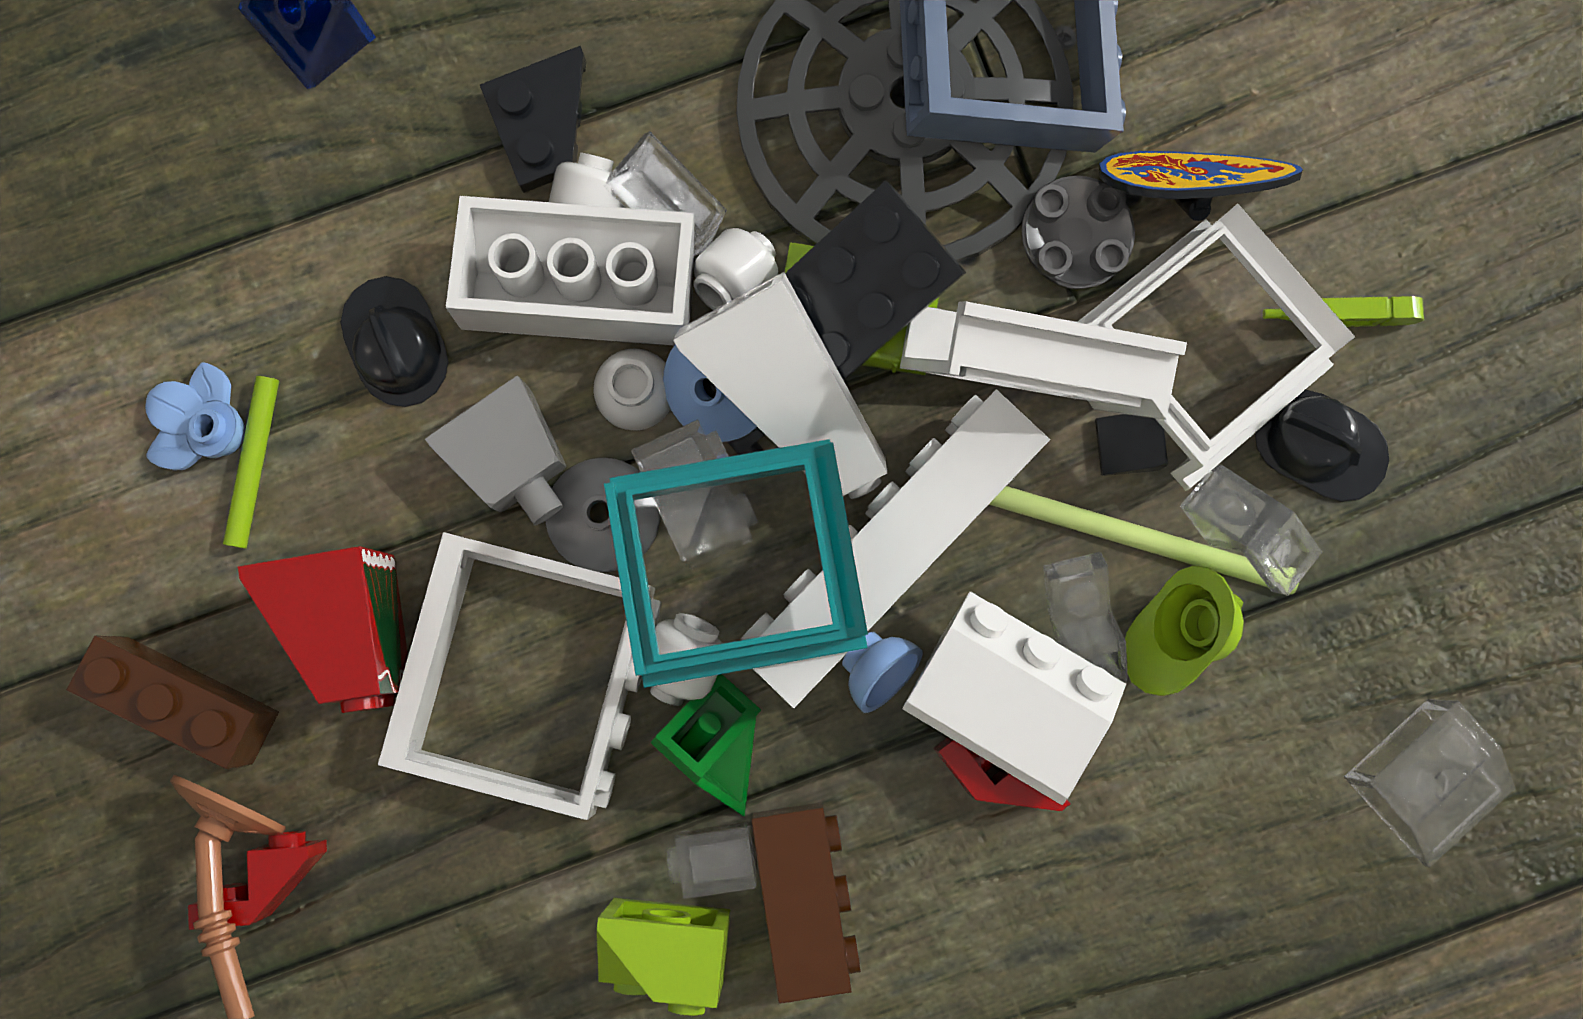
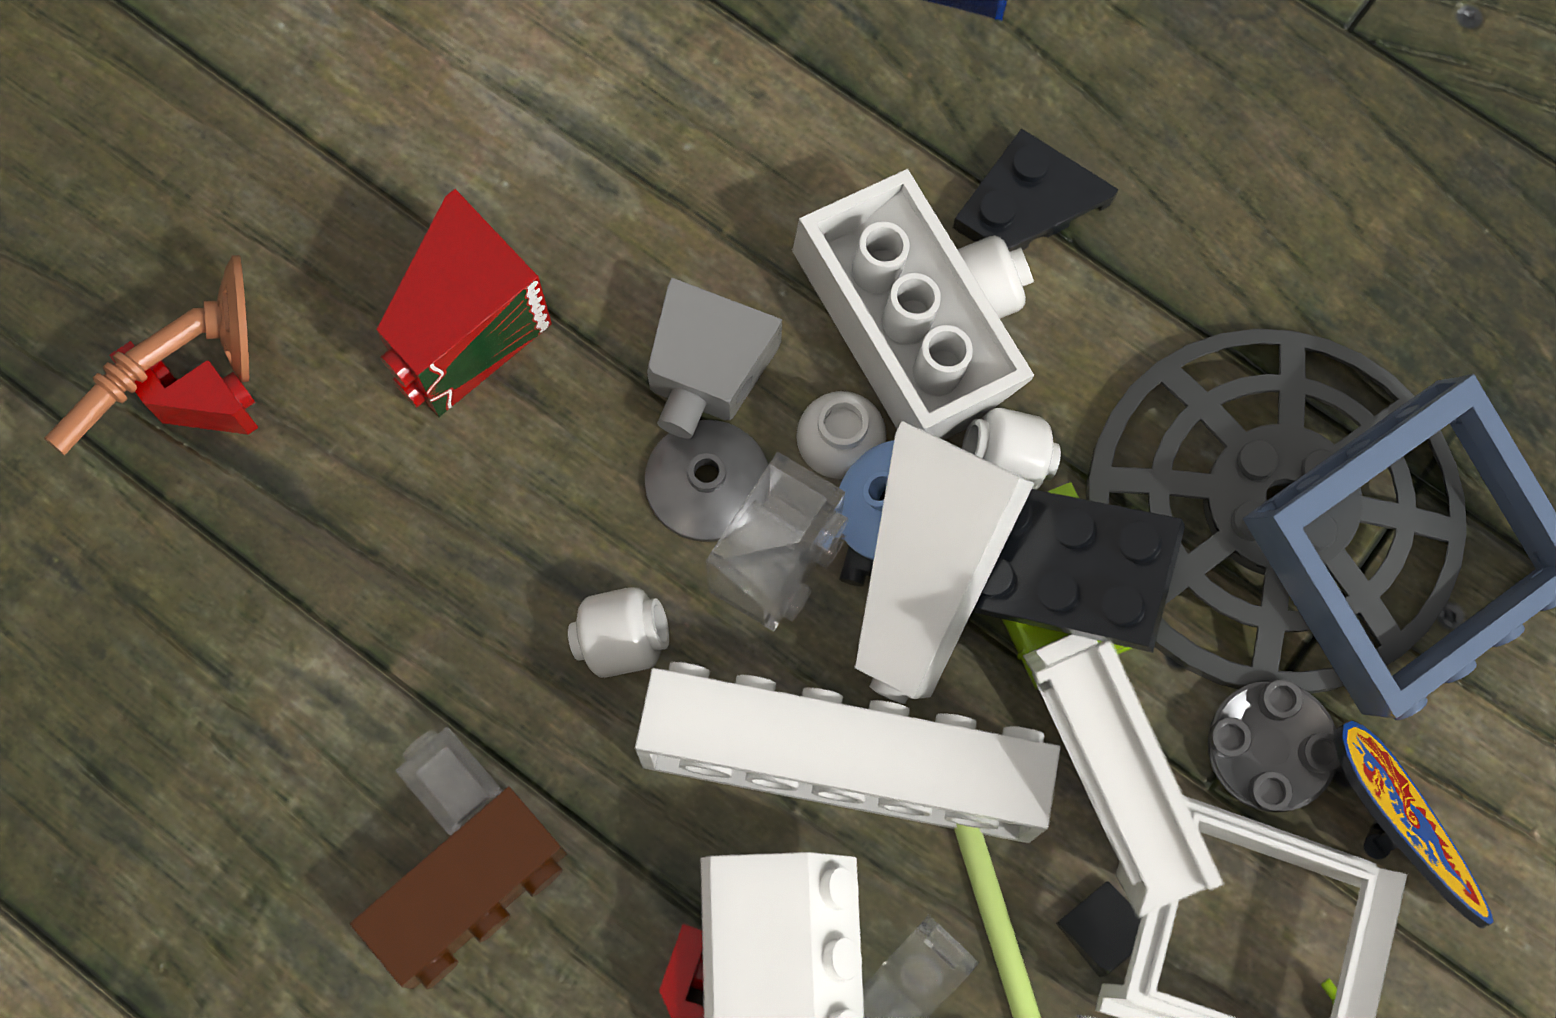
camera: 50 degrees right, 10 degrees down
reddish brown brick [66,635,279,769] -> none
light blue plate [145,362,245,470] -> none
lime bar [223,376,279,549] -> none
black piece [340,276,449,407] -> none
white window [378,532,661,820] -> none
lime slope [597,898,731,1016] -> none
clear slope [604,131,727,256] -> none
teal piece [604,439,868,688] -> none
green slope [650,674,761,817] -> none
light blue piece [842,632,923,713] -> none

